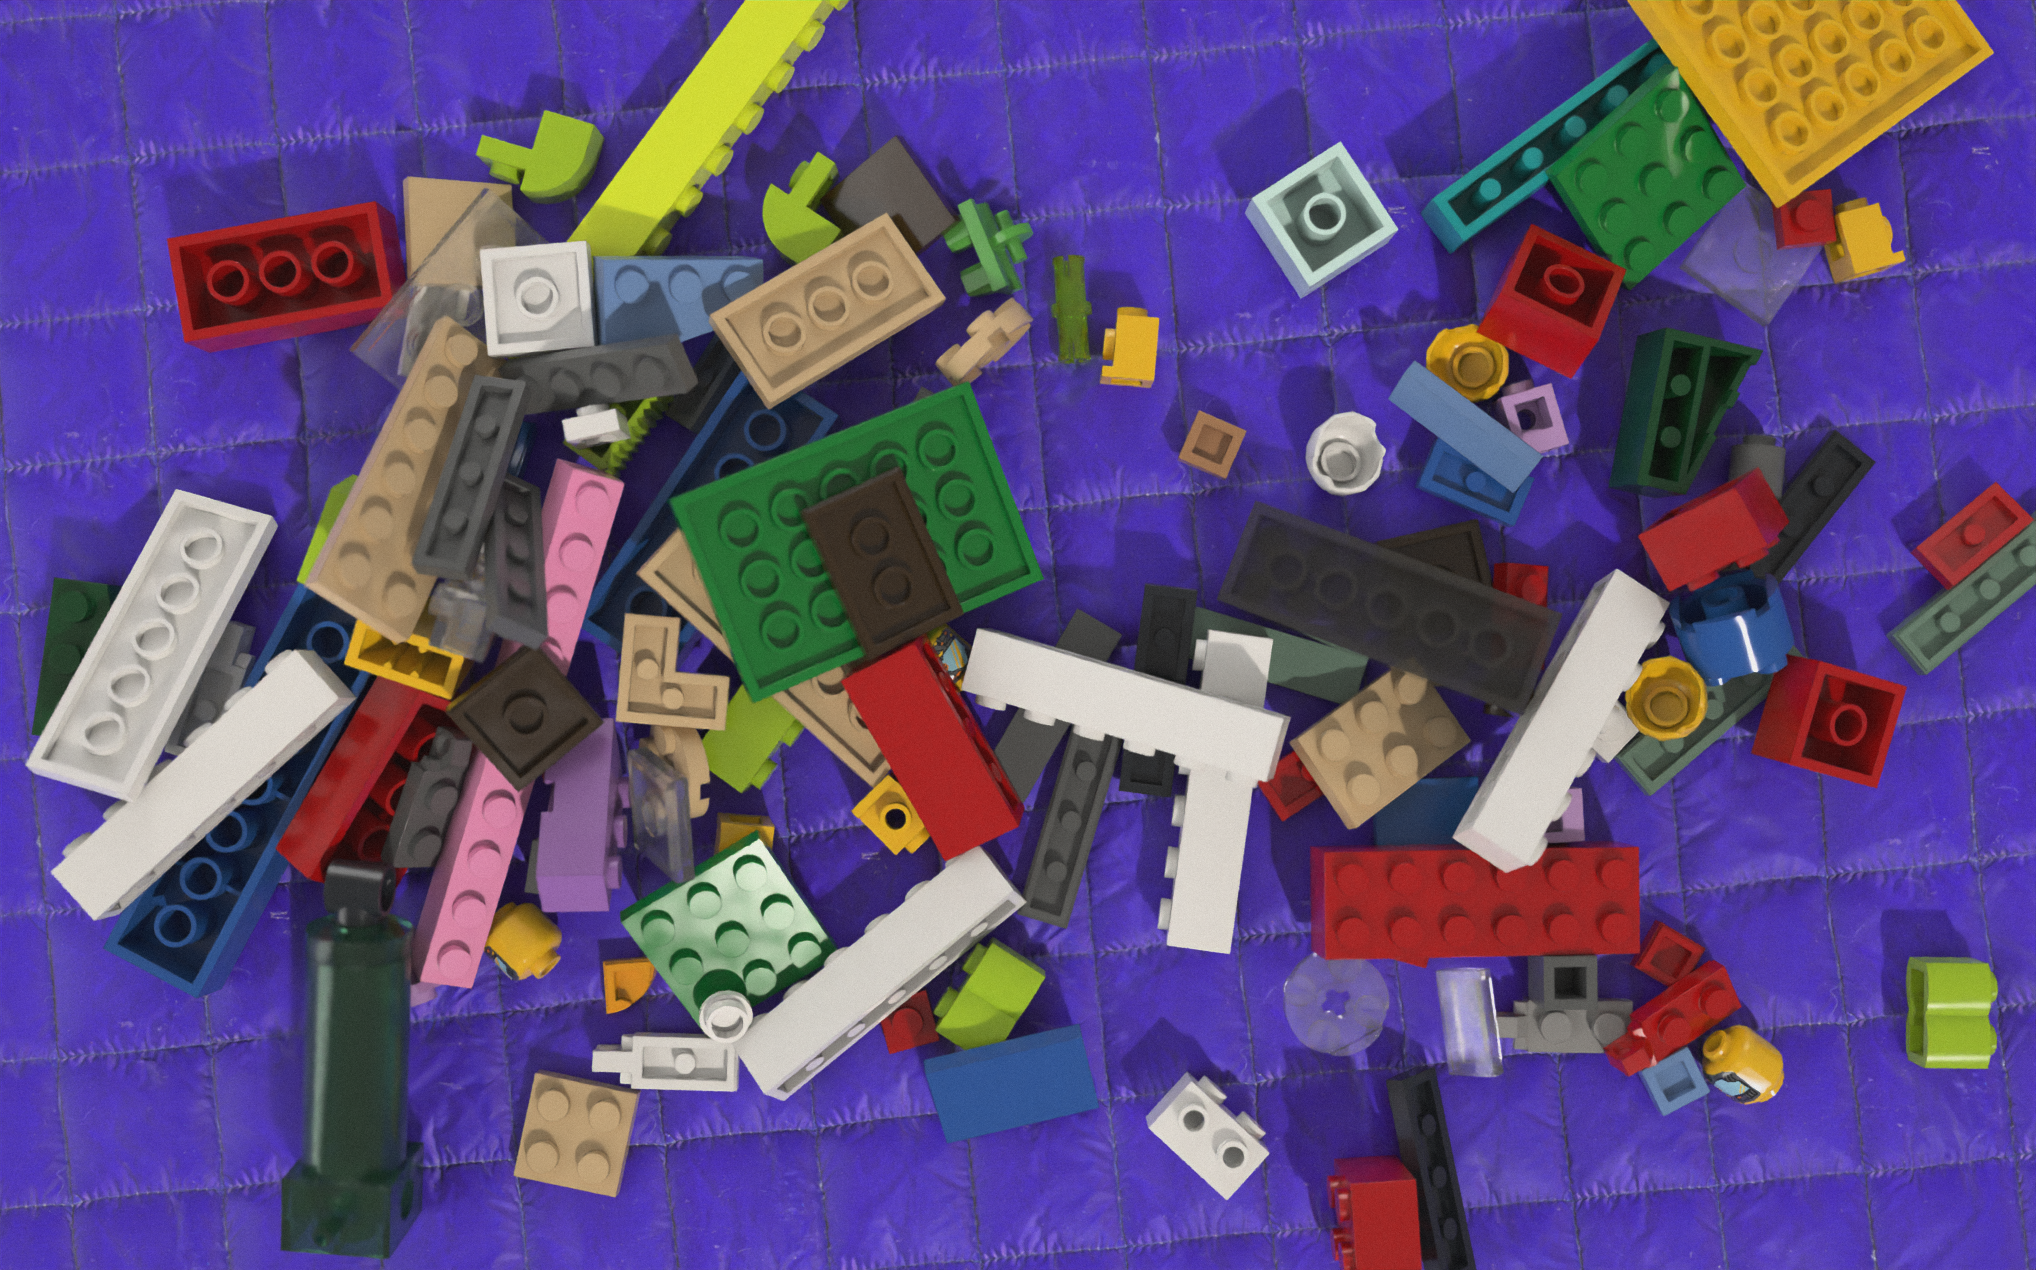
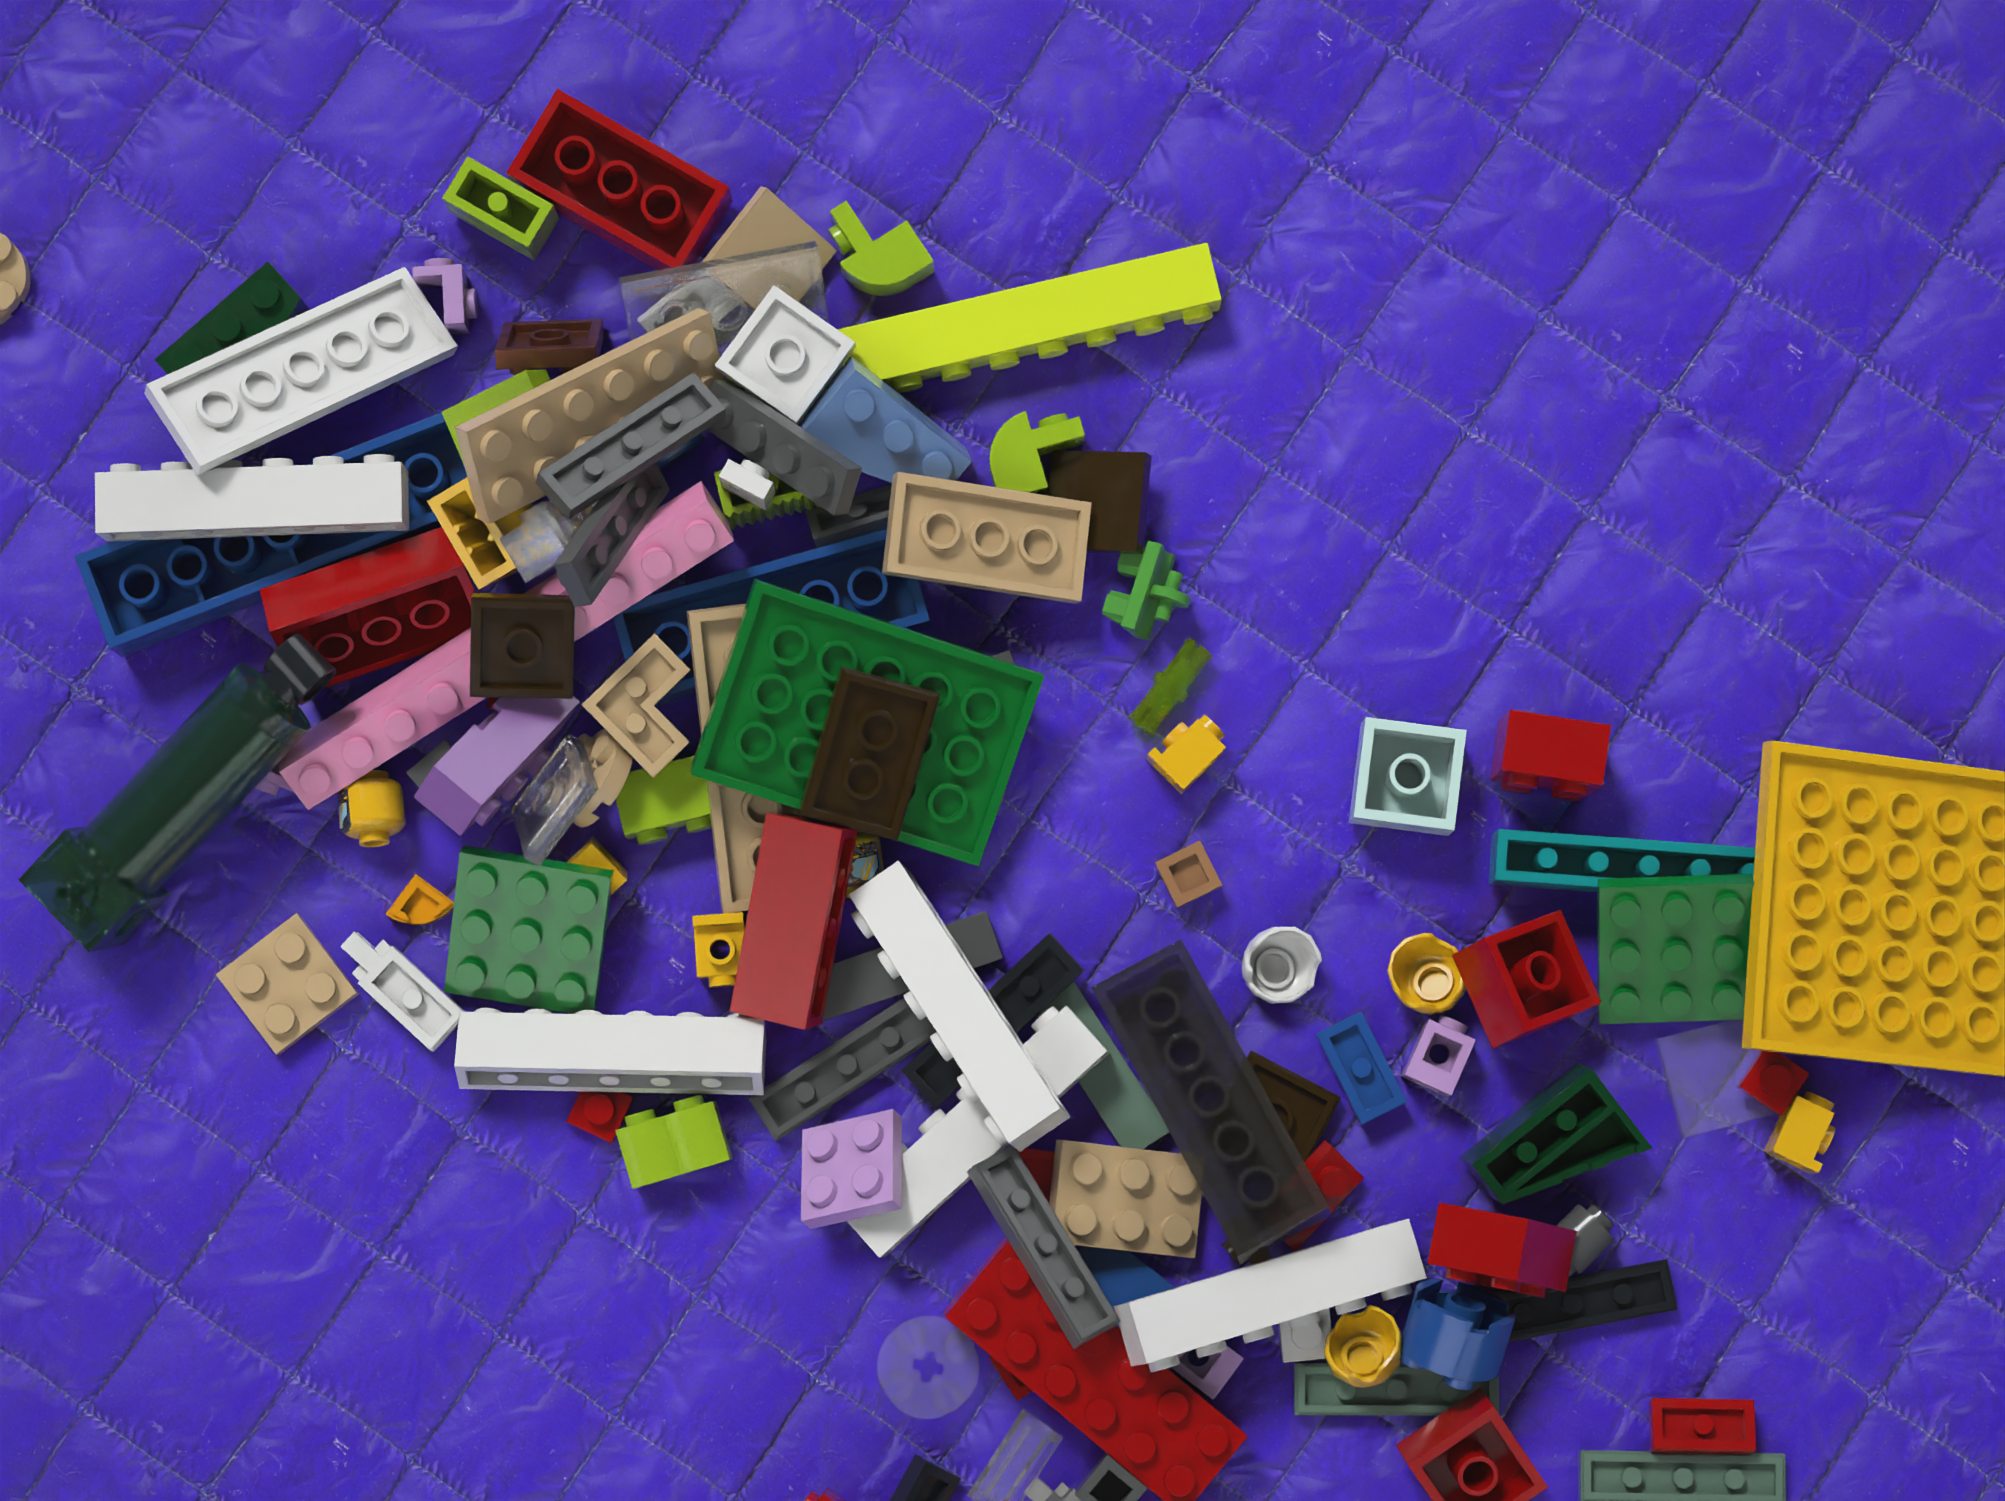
camera: 40 degrees right, 5 degrees down
white hinge [165,621,256,756] -> none
dark grey hinge [380,726,473,868] -> none
white plate [699,990,753,1043] -> none
blue tile [924,1024,1099,1144] -> none
tan plate [935,297,1033,386] -> none
white brick [1145,1071,1270,1200] -> none
medium blue tile [1388,361,1543,493] -> none
none -> lavender bracket [412,258,478,334]
none -> lime brick [442,156,559,261]
none -> copper plate [495,318,604,375]
none -> lavender plate [801,1109,902,1229]
none -> dark grey tile [967,1146,1121,1349]
none -> red brick [1490,709,1611,802]

